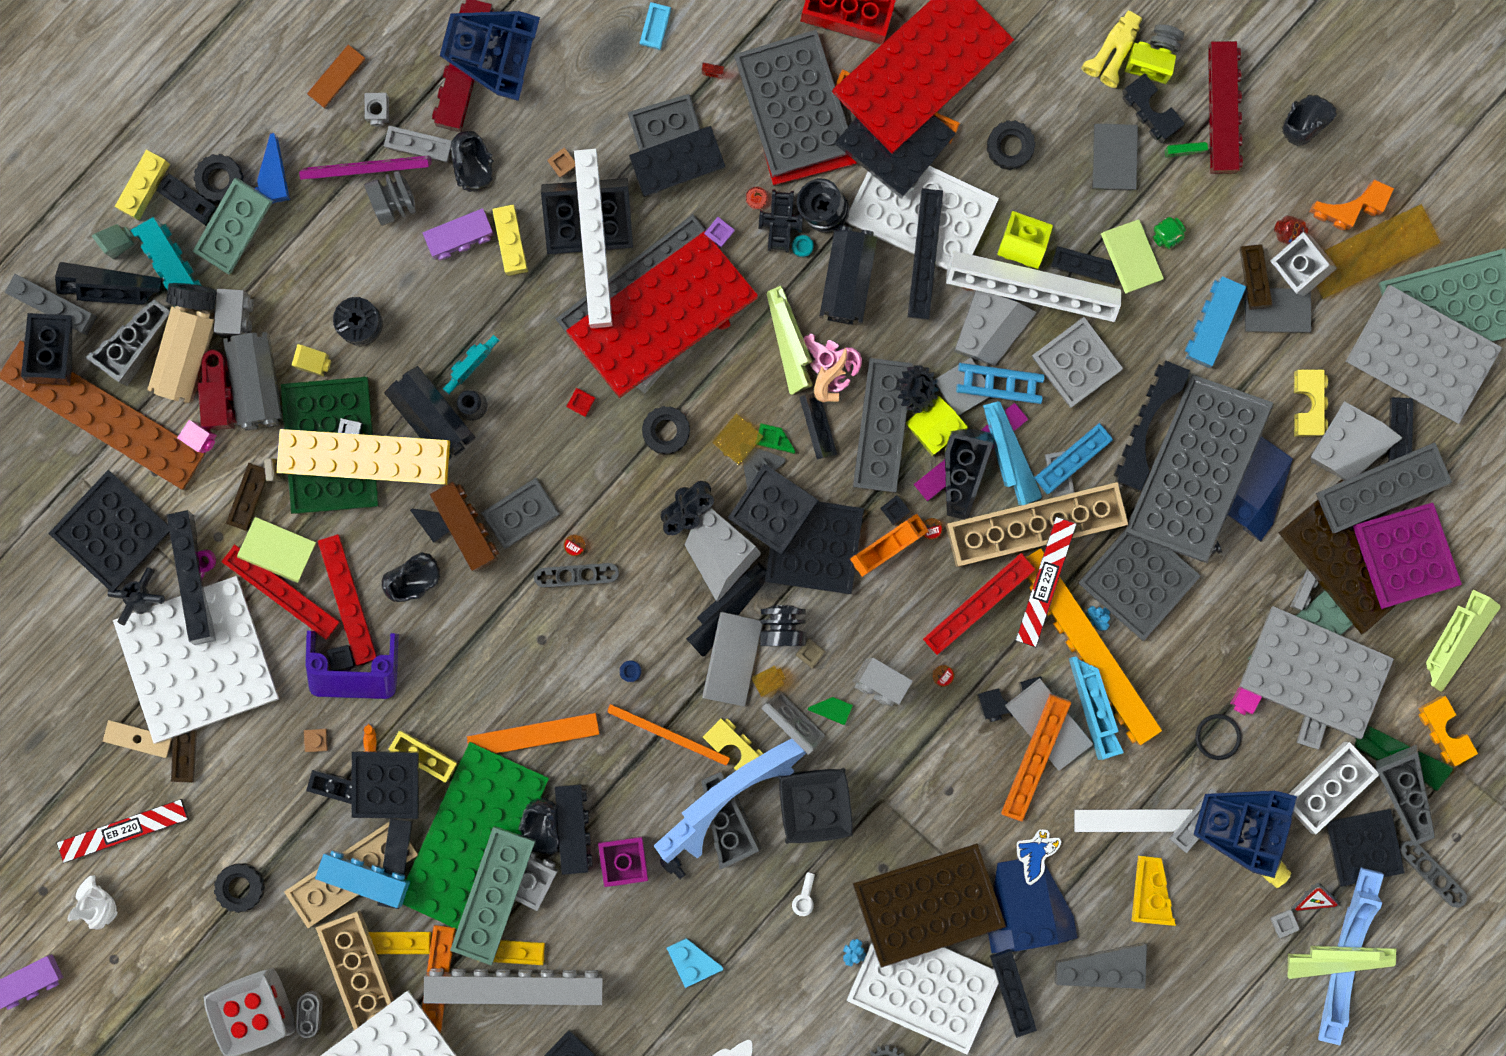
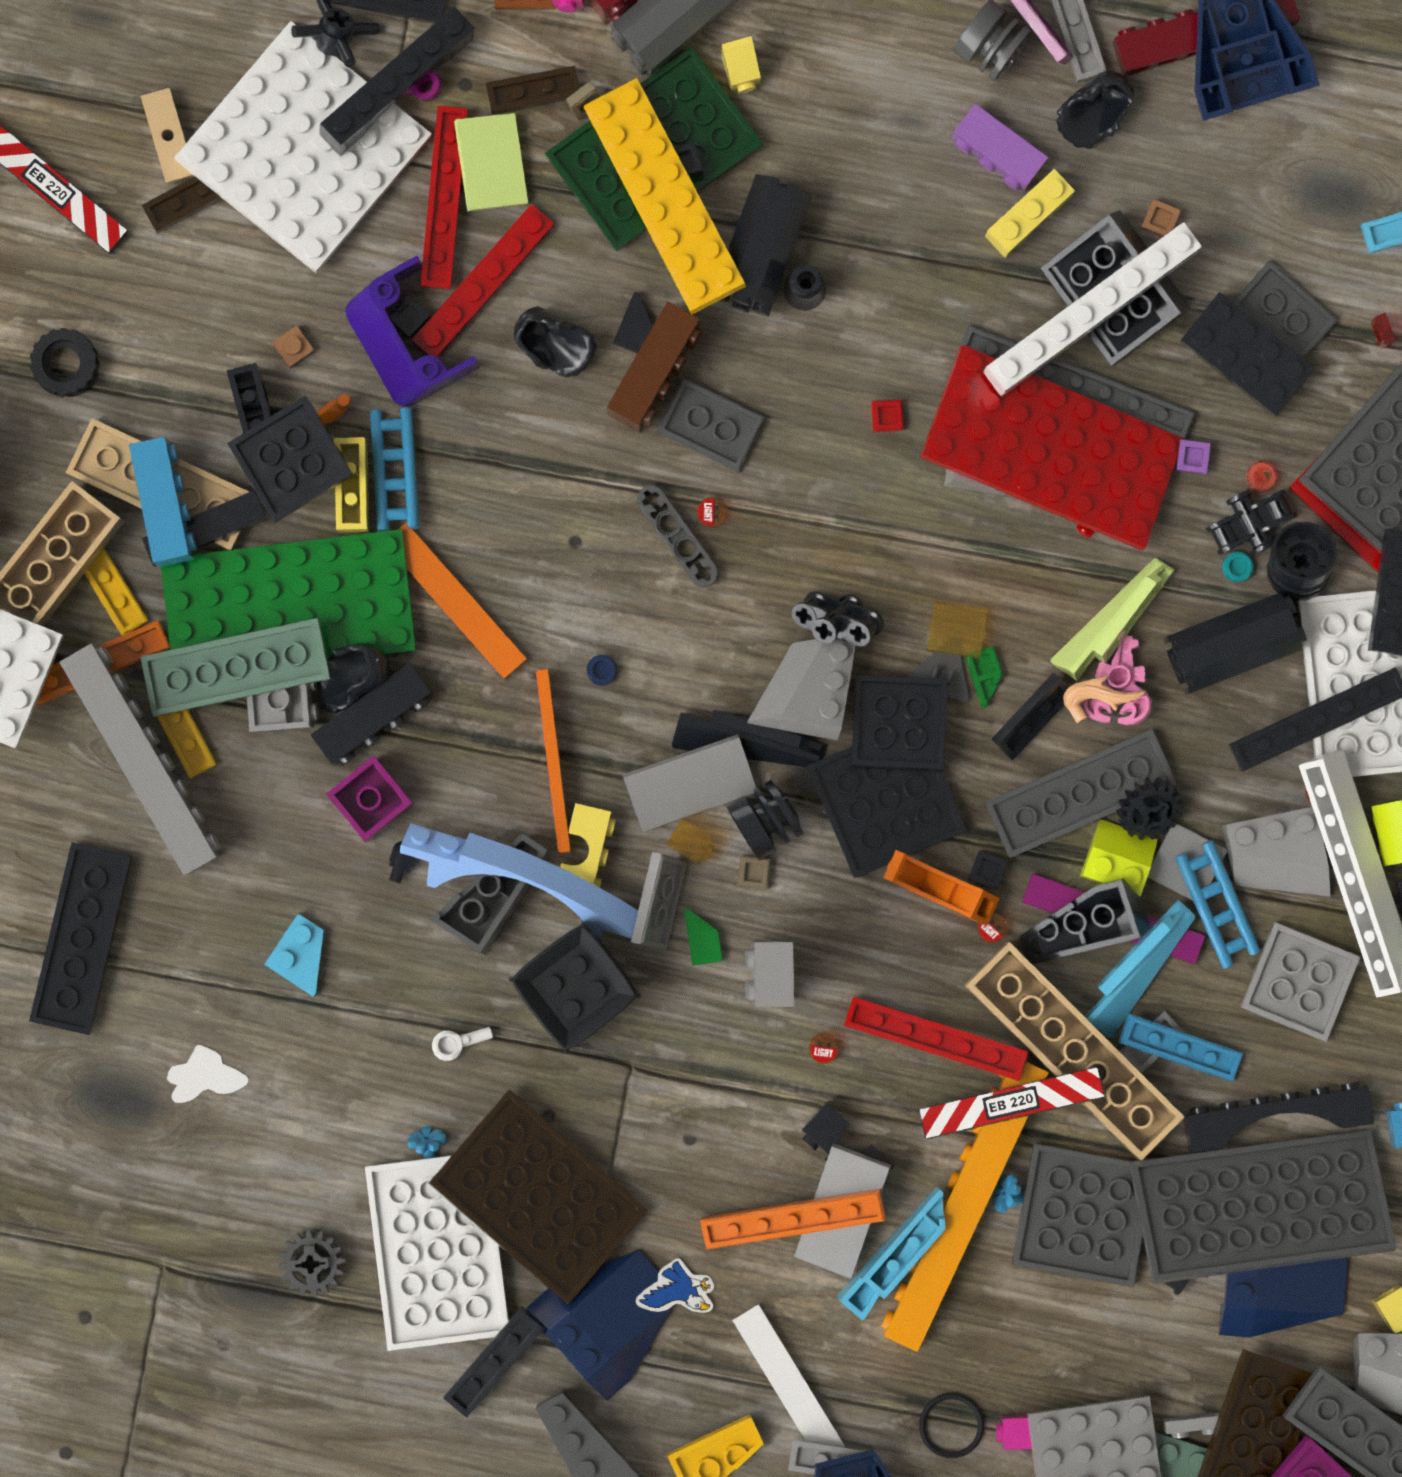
camera: 60 degrees right, 0 degrees up
black wheel [333,297,383,346] -> none
teal plate [443,335,500,395] -> none
black tyre [642,406,690,455] -> none
none -> dark azure bar [370,408,420,531]

